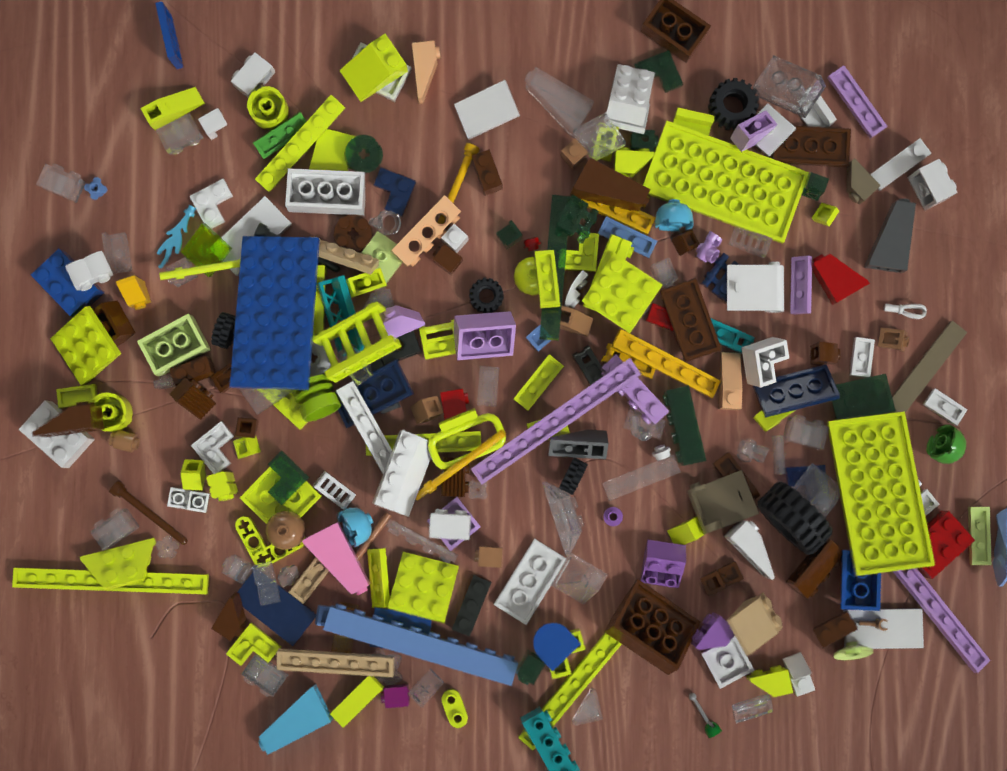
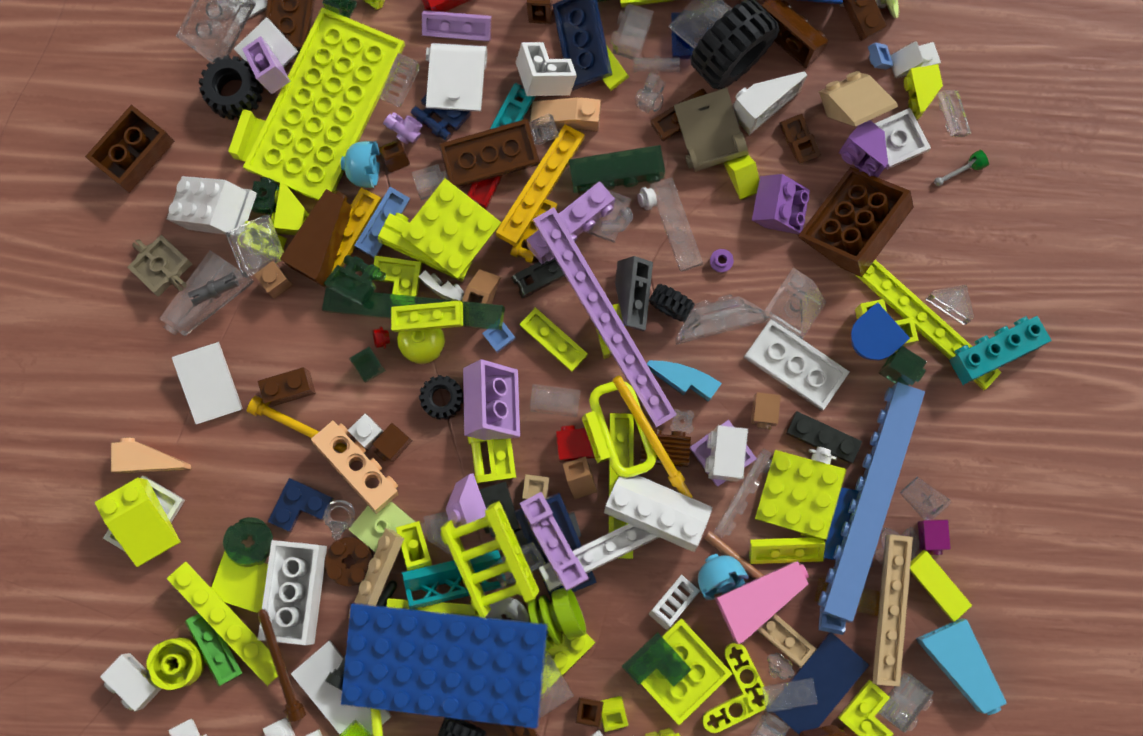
camera: 80 degrees left, 5 degrees down
medium nougat cylinder [266,511,305,550] -> none
neon yellow plate [442,689,468,728] -> none
clear green plate [634,50,683,93] -> none
none -> dark tan plate [127,235,192,297]
none -> flat silver pin [188,272,239,306]
none -> reddish brown piece [258,609,306,722]
none -> lavender slope [519,492,589,591]
none -> tan plate [522,474,550,499]
none -> clear tile [529,114,559,145]
none -> medium azure slope [647,360,722,402]
none -> white plate [808,447,837,464]
none -> medium blue plate [868,42,894,70]

